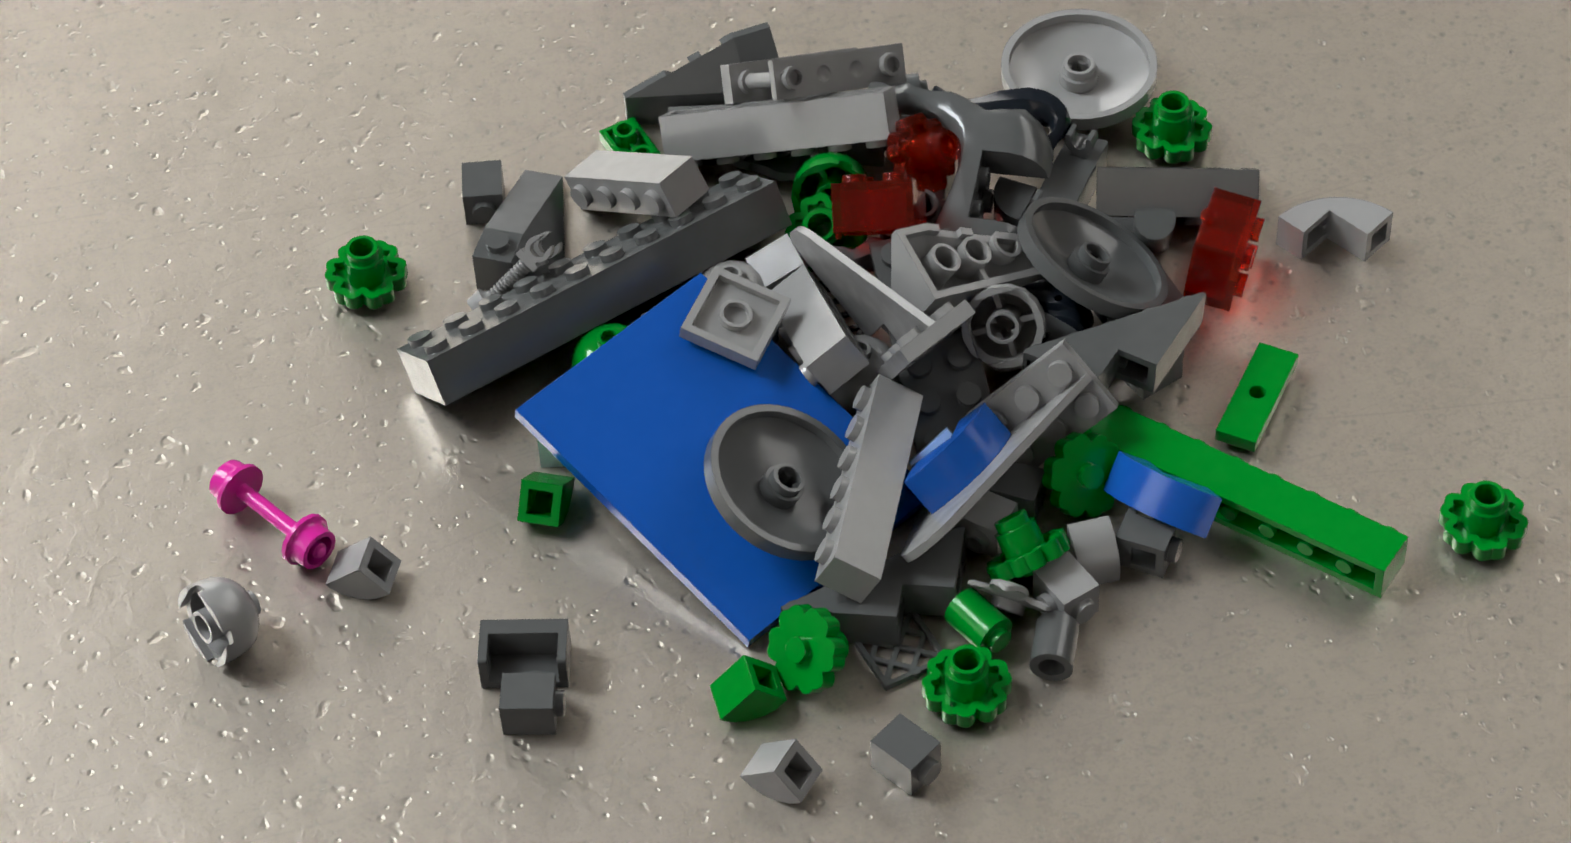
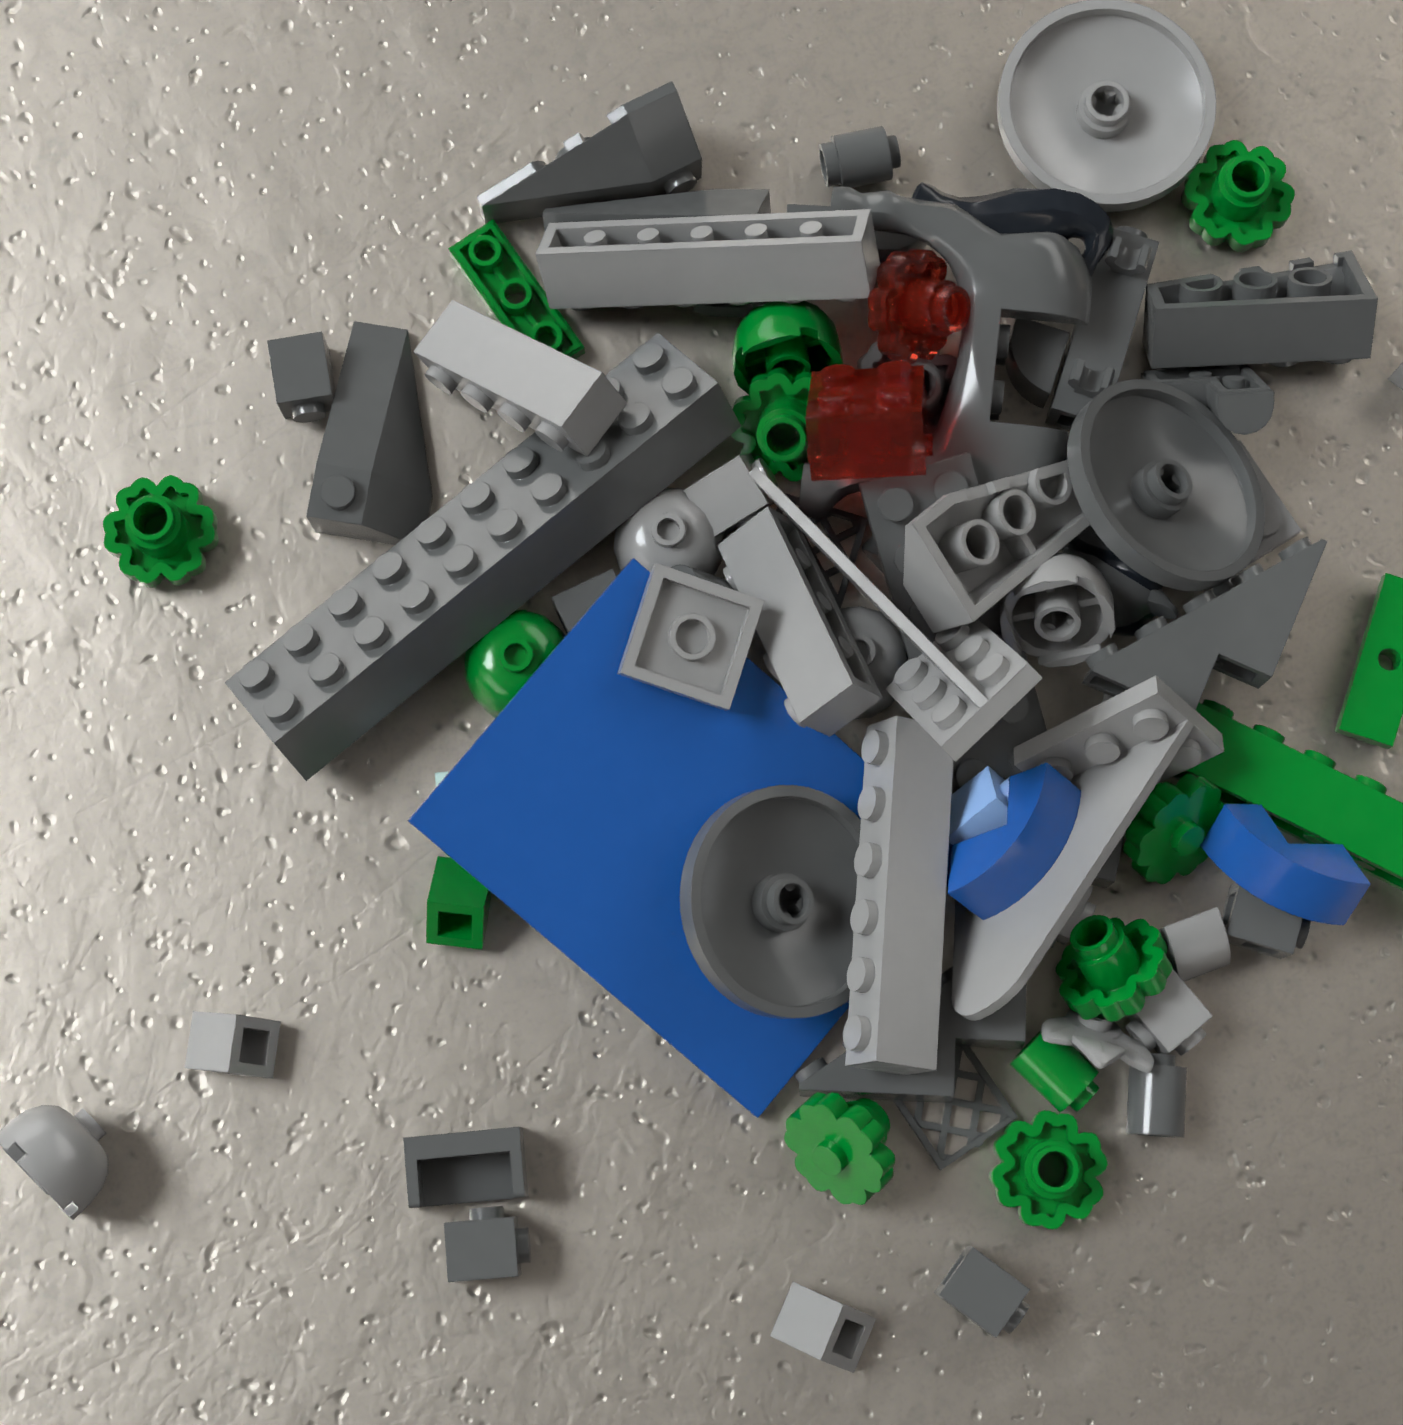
camera: 10 degrees left, 30 degrees up
dark pink piece [209,460,336,569] -> none
light grey bar [467,231,563,310] -> none
green brick [710,655,787,722] -> none
light grey fence [720,43,907,104] -> none
clear red brick [1183,187,1265,312] -> none

